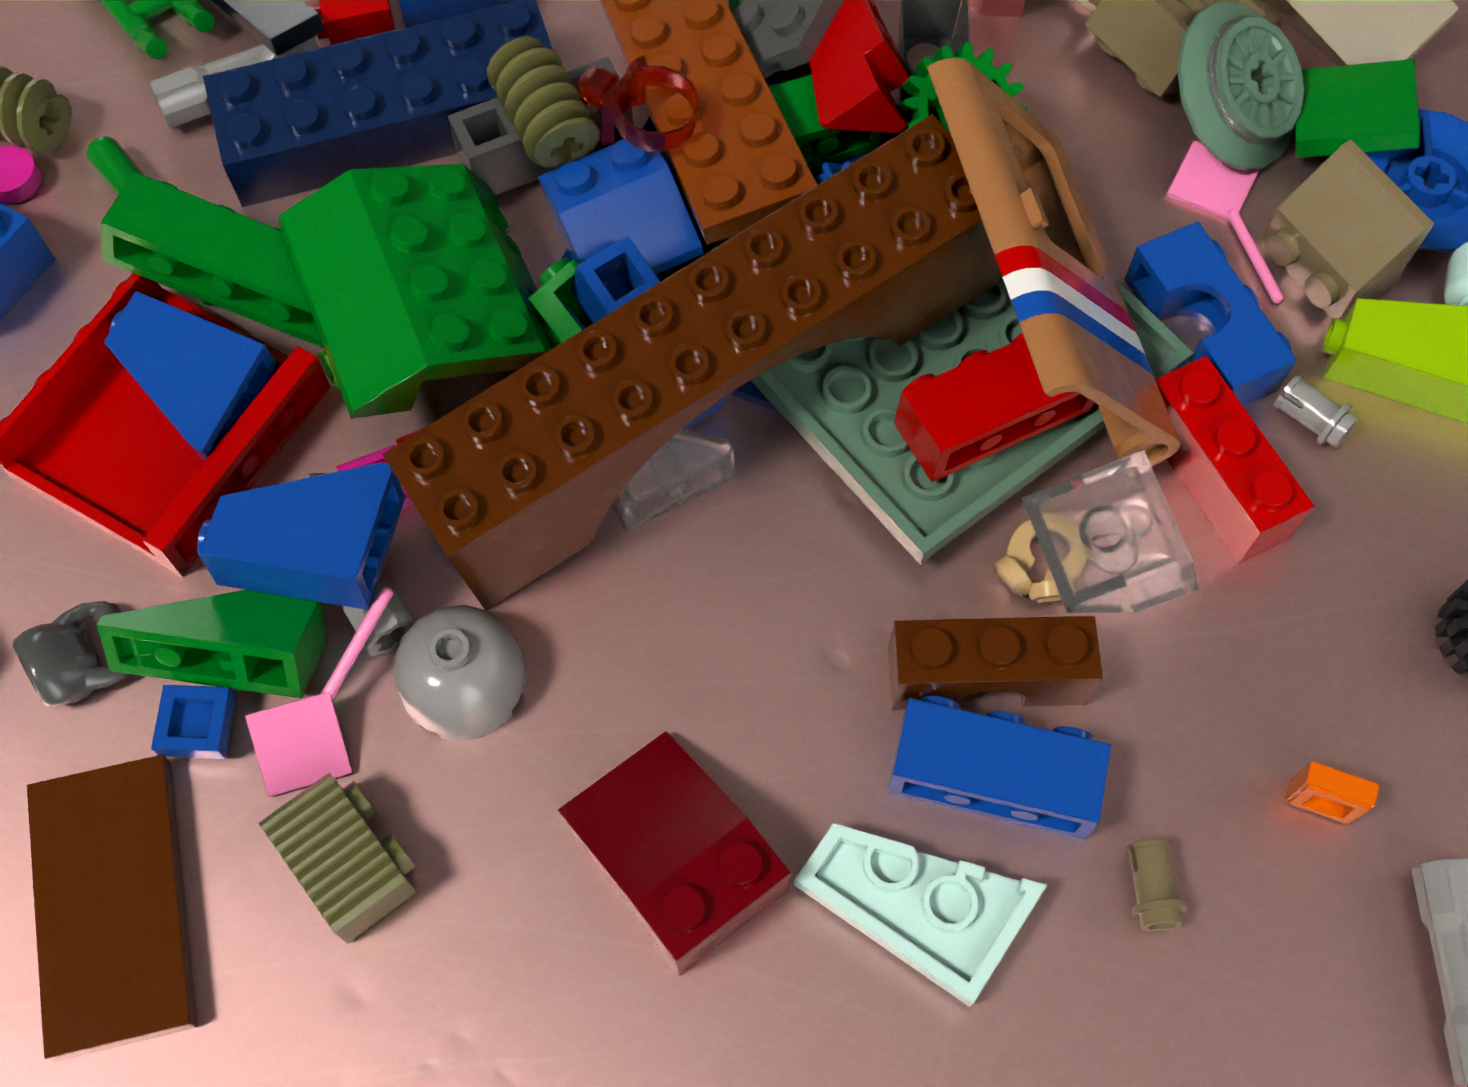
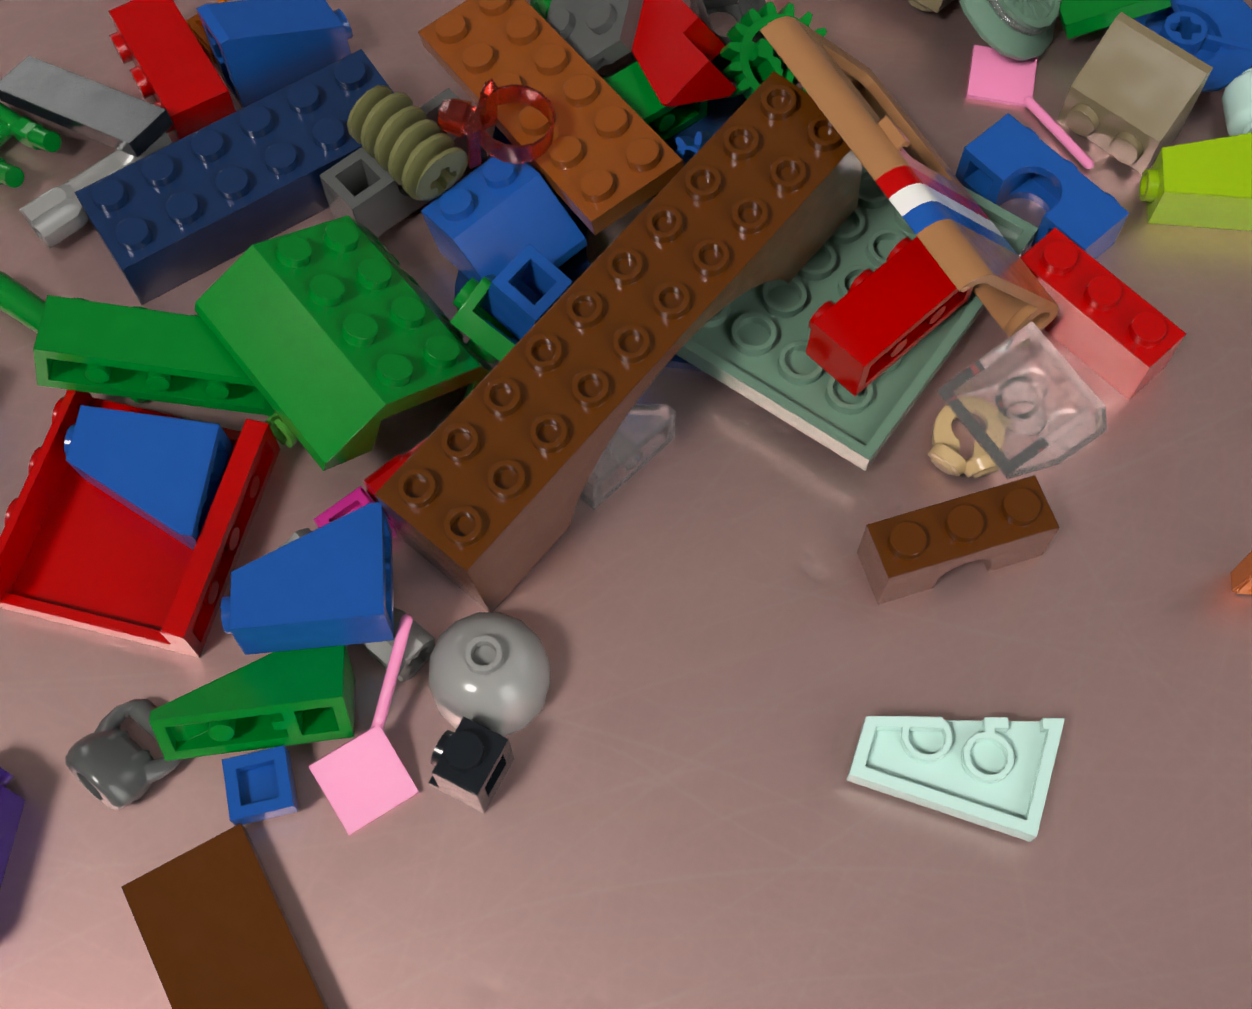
camera: 15 degrees left, 0 degrees up
olive brick [259,772,416,944] -> none
dark red slope [558,731,791,976] -> none
blue brick [887,696,1111,840] -> none
dark tan pin [1126,838,1188,932] -> none
light grey pin [1273,375,1359,448] -> none
none -> black brick [428,717,514,813]

